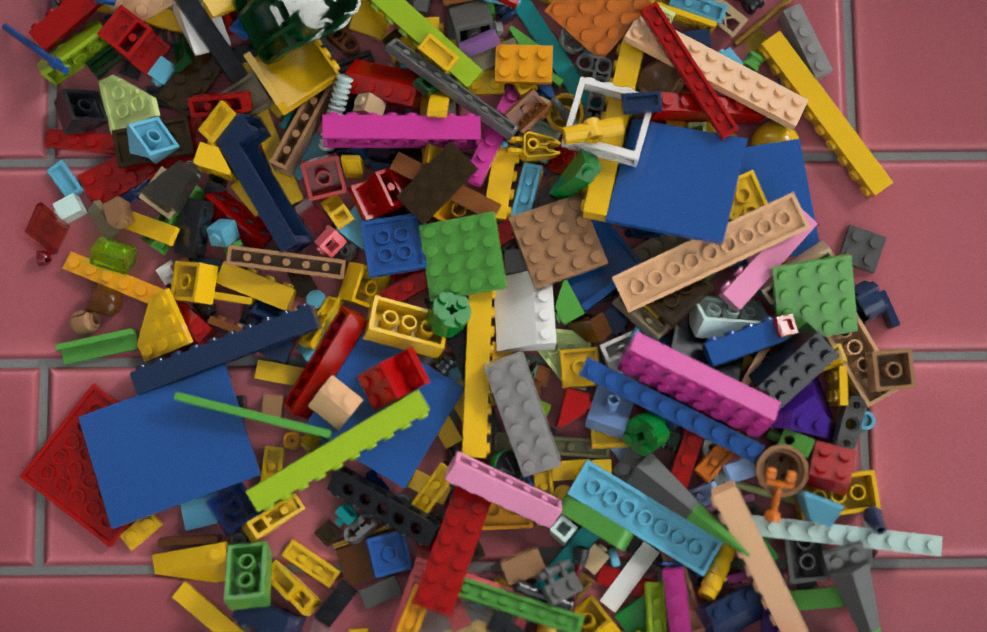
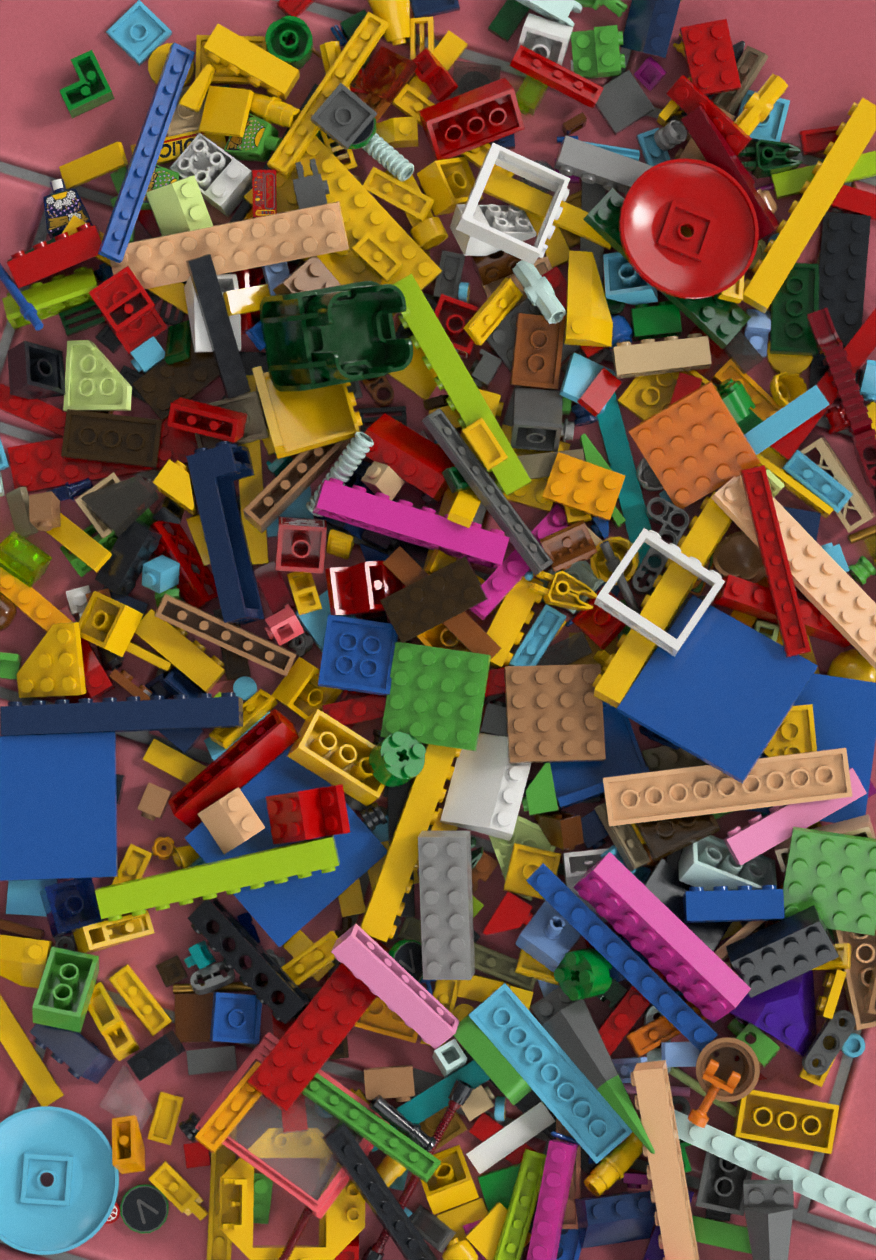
camera: 15 degrees right, 0 degrees up
medium azure slope [126,116,180,164] -> none
bright green tile [174,392,332,440] -> none
yellow tile [198,100,236,143] -> none
medium lavender tile [458,28,501,58] -> none
dark grey plate [536,559,584,607] -> none
green slope [549,149,601,199] -> none
yellow piece [562,117,624,145] -> none
dark blue tile [621,91,663,115] -> none
tile [772,314,798,338] -> none
medium azure slope [794,491,844,527] -> none
red brick [806,441,856,496] -> none
dark blue cone [863,506,887,535] -> none

